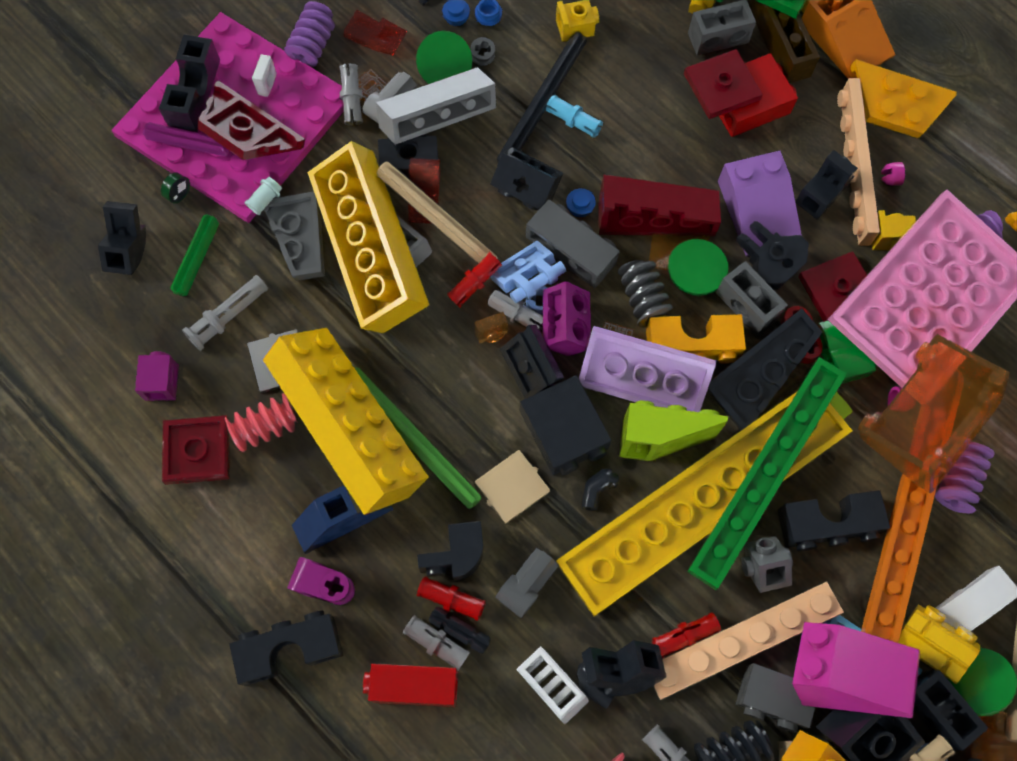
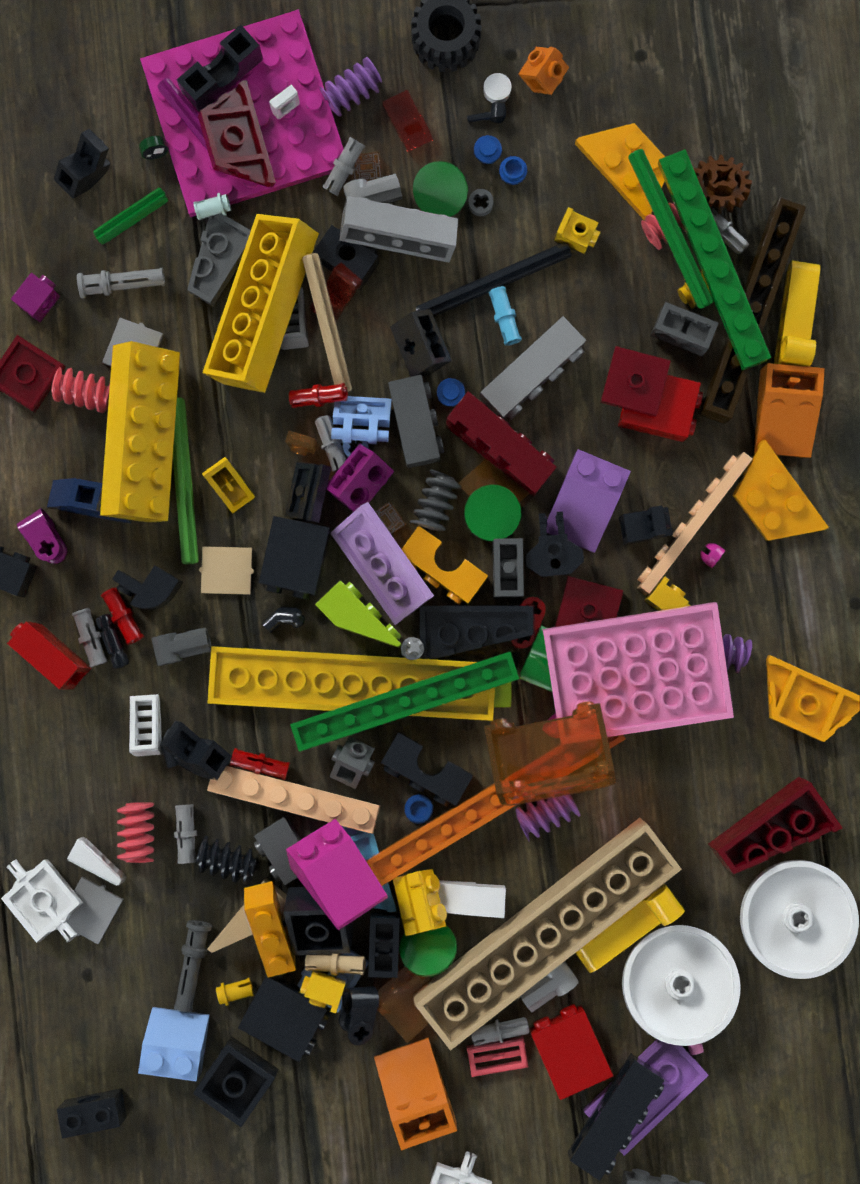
camera: 40 degrees right, 15 degrees up
none -> yellow slope [202,457,255,514]
none -> light grey axle [401,637,424,660]
none -> blue tile [405,794,433,824]
none -> light grey brick [479,316,586,420]

